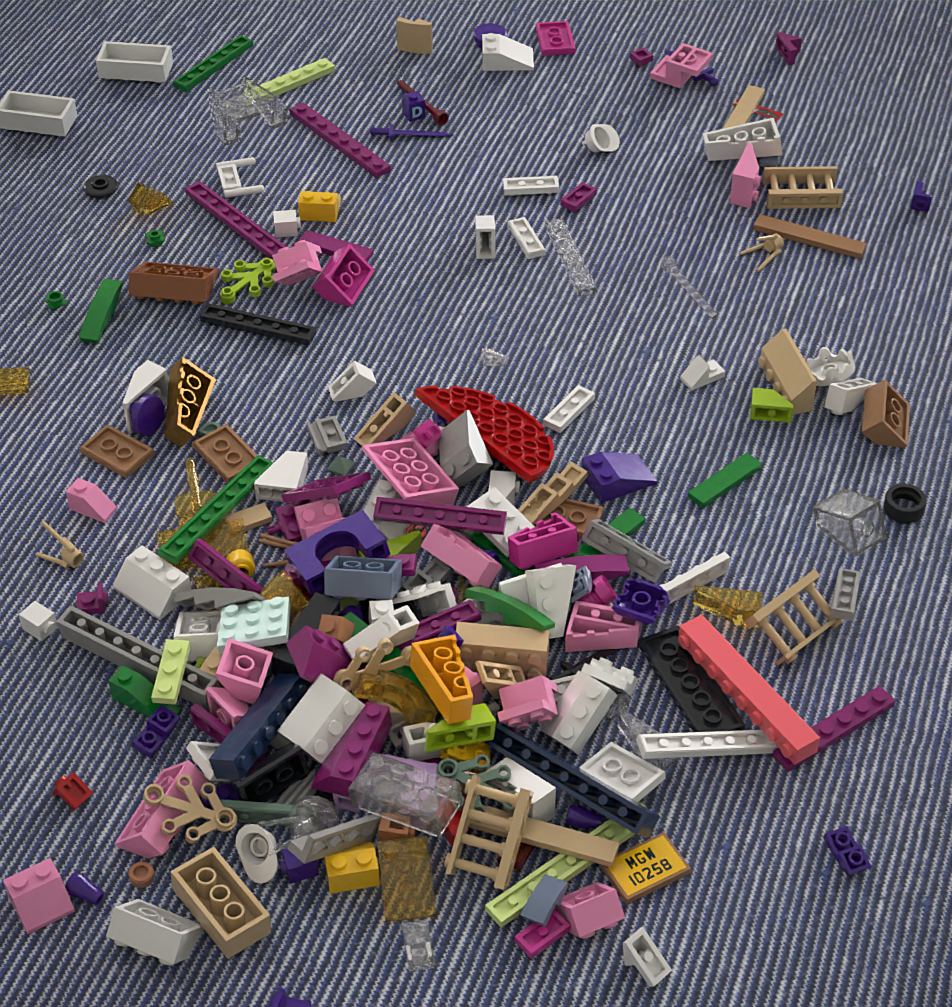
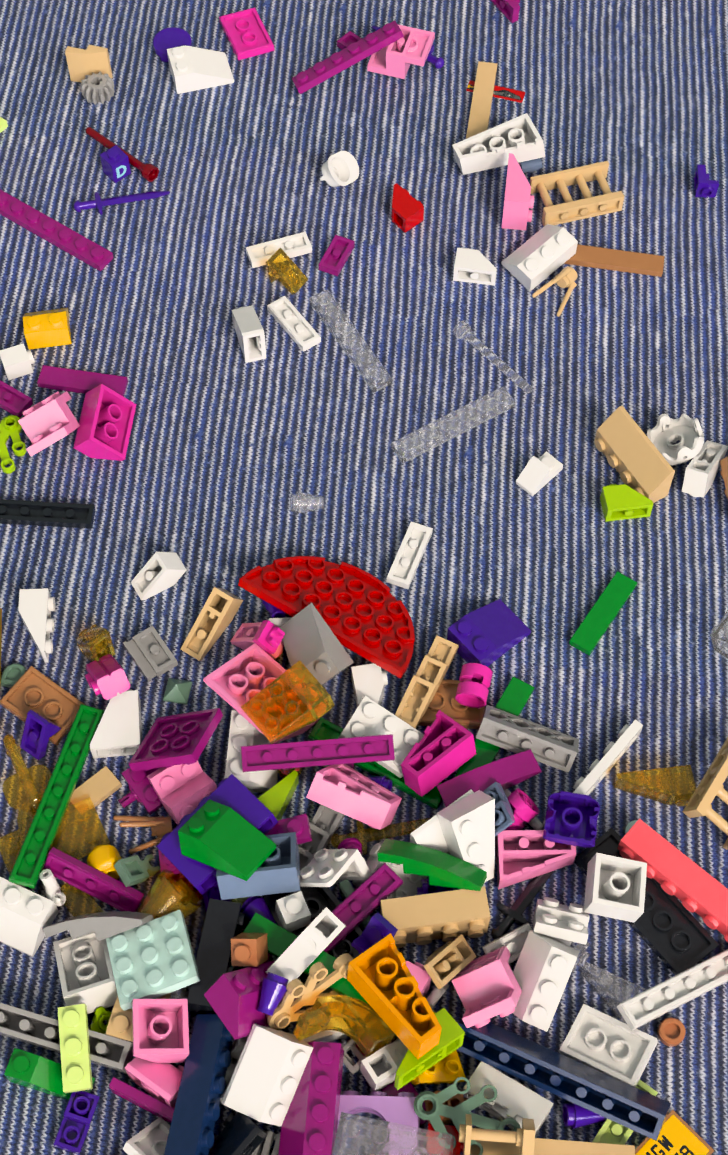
camera: 15 degrees left, 15 degrees up
none -> white slope [18,588,55,663]
none -> dark purple slope [20,710,61,760]
none -> white arm [39,869,66,906]
none -> clear yellow slope [76,624,115,662]
none -> light grey gear [81,71,115,105]
none -> brick [84,654,131,700]
none -> sand green plate [114,854,160,887]
none -> green slope [178,799,277,881]
none -> clear yellow slope [241,660,335,744]
none -> dark purple cone [257,972,289,1016]
none -> clear yellow slope [266,248,308,295]
none -> magenta plate [292,20,404,94]
none -> clear plate [391,386,515,463]
none -> red slope [392,183,424,233]
none -> white slope [453,248,497,286]
none -> dark pink wheel [455,663,493,708]
none -> white slope [501,224,578,291]
none -> white brick [584,853,647,923]
none -> nougat tile [657,1017,686,1047]

